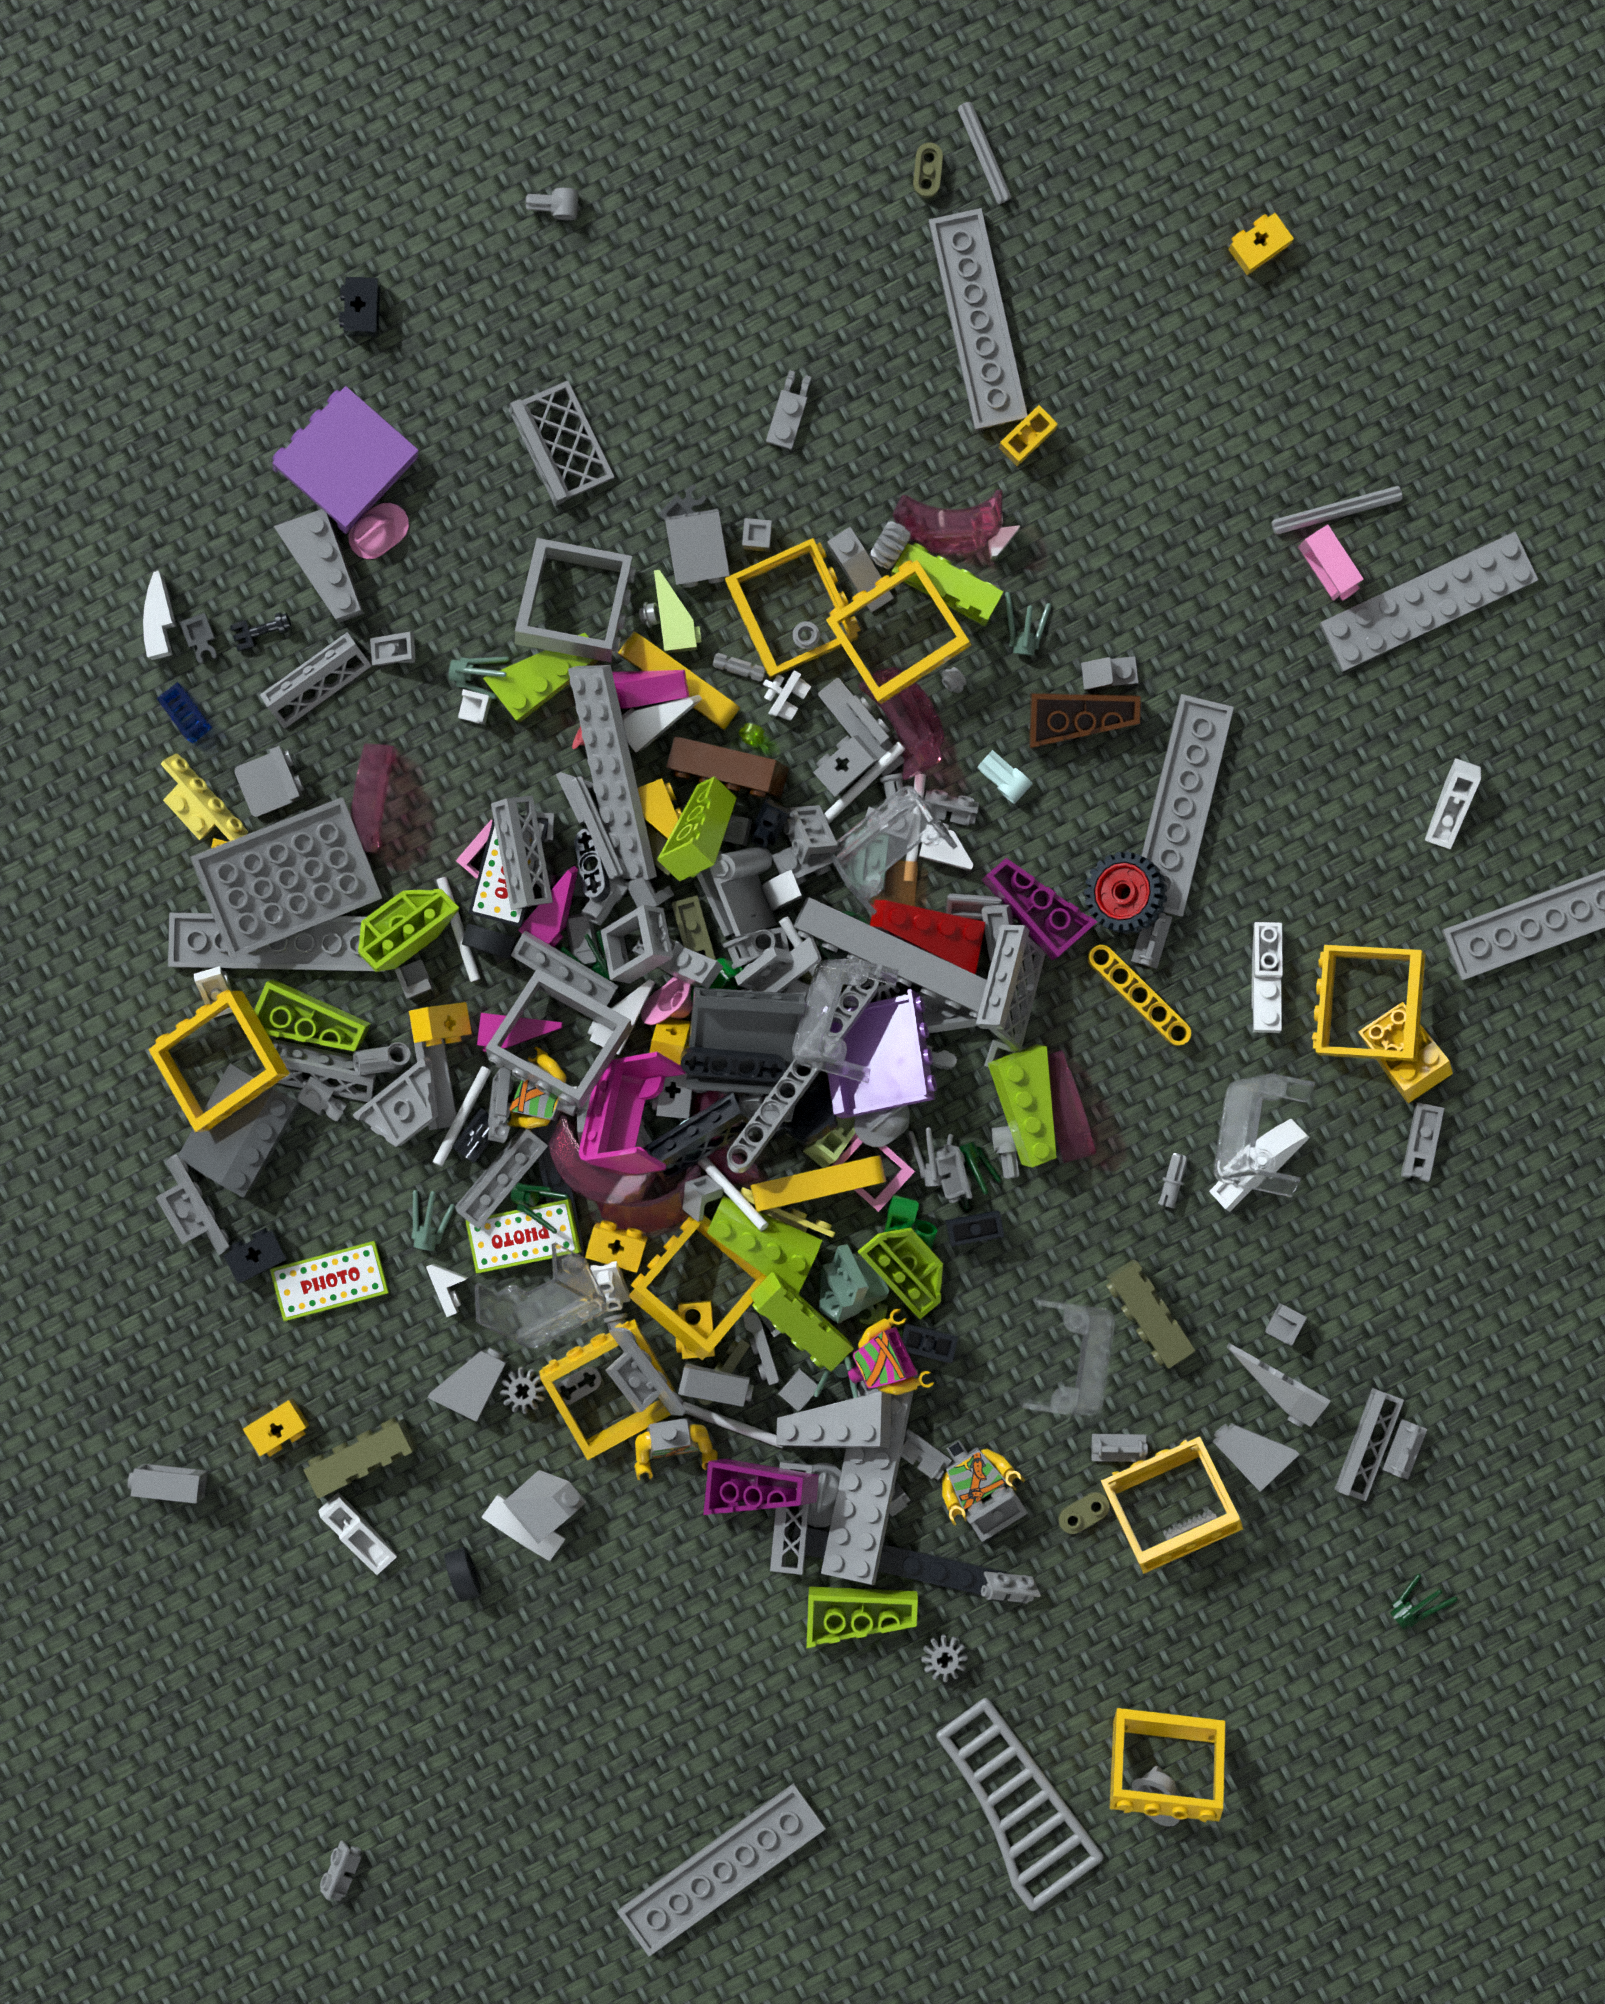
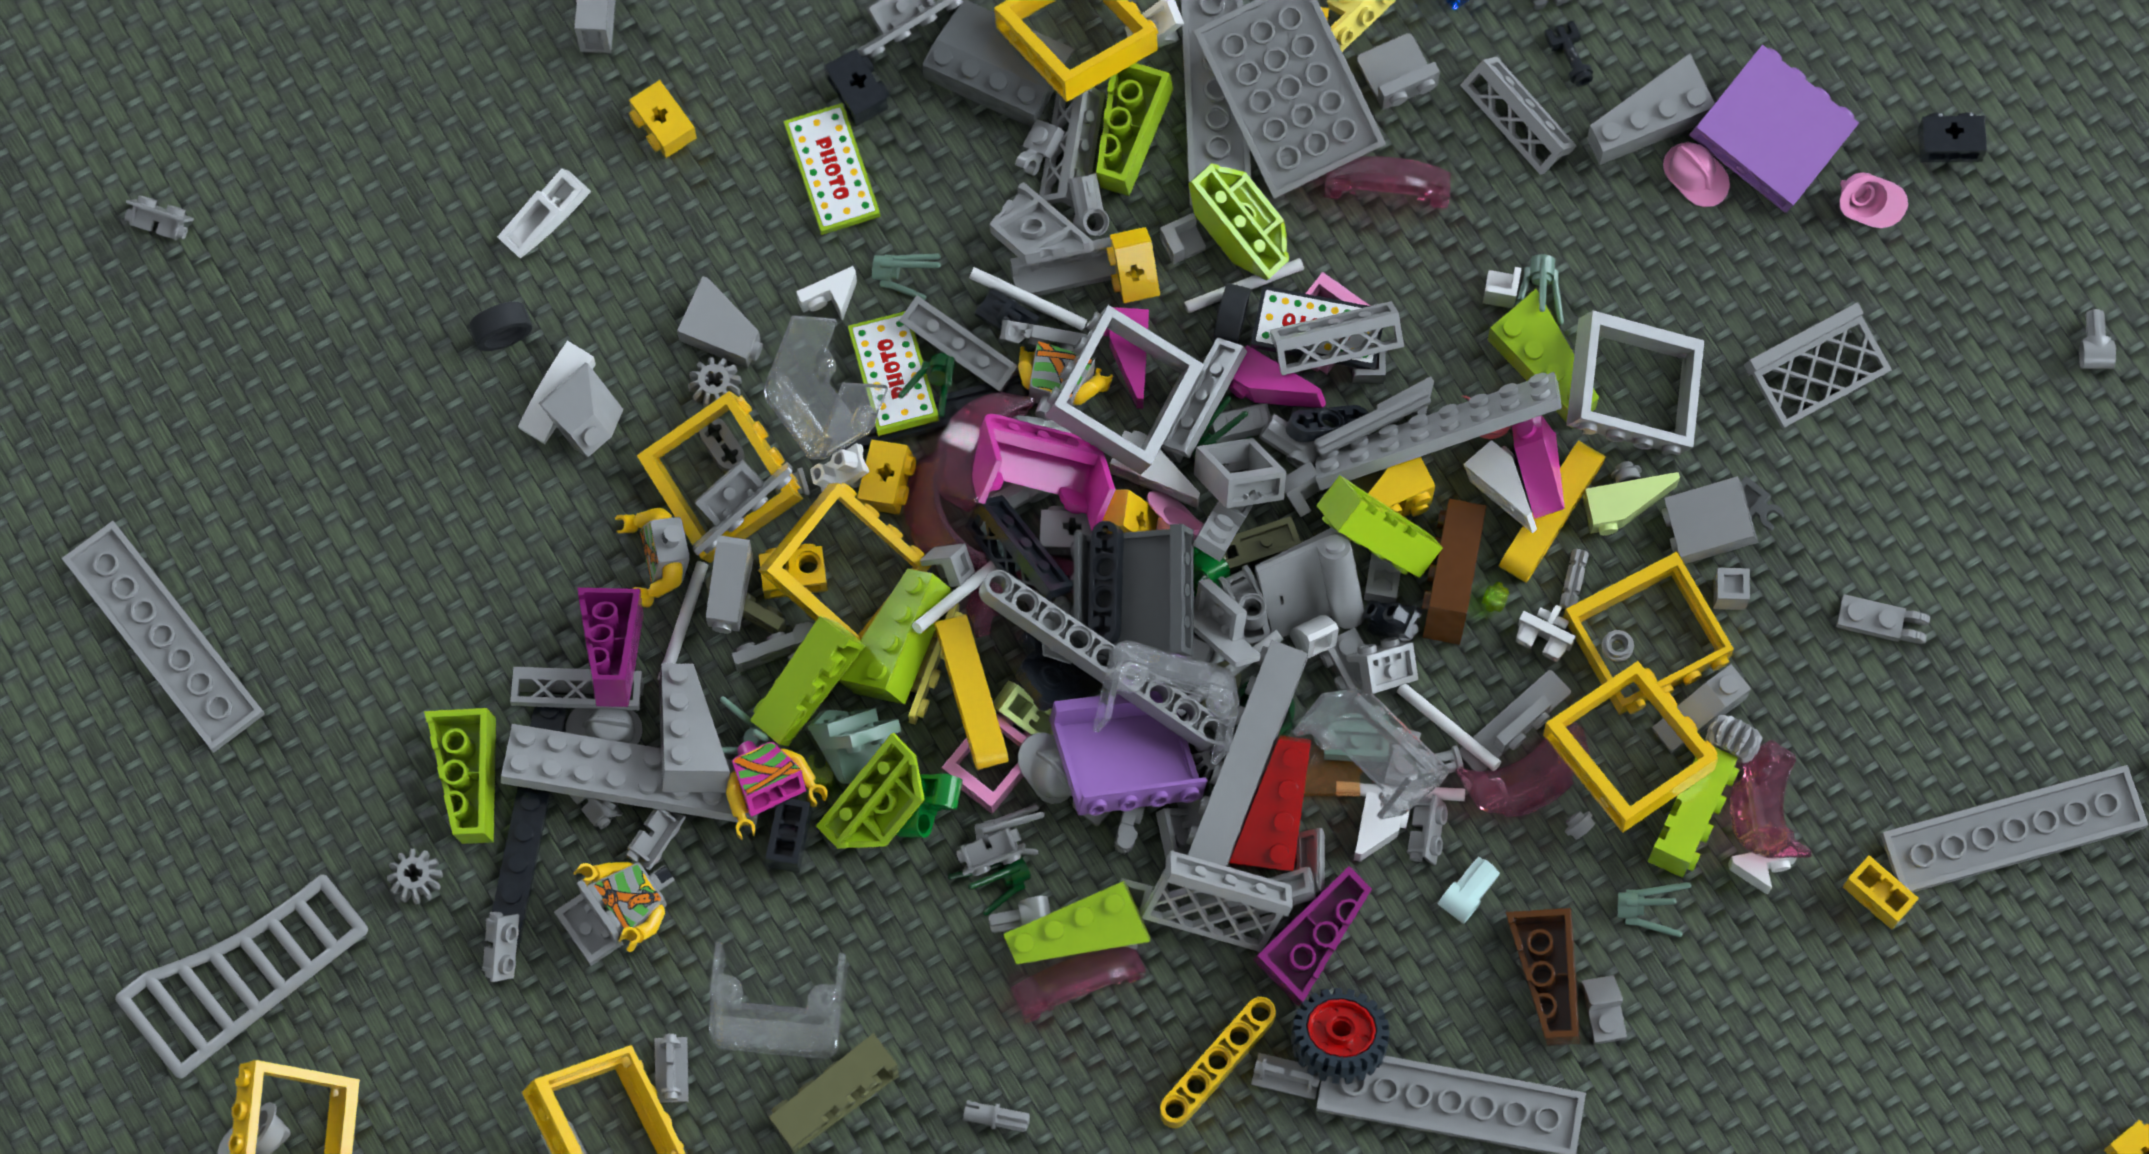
camera: 90 degrees right, 15 degrees down
olive wedge [304,1417,418,1499] -> none
light grey slope [370,632,415,666] -> none
light grey panel [778,1368,818,1411] -> none
light grey brick [813,735,879,797] -> none
black brick [945,1210,1004,1247] -> none
olive plate [1058,1492,1109,1534] -> none
none -> bright pink piece [1839,173,1908,228]

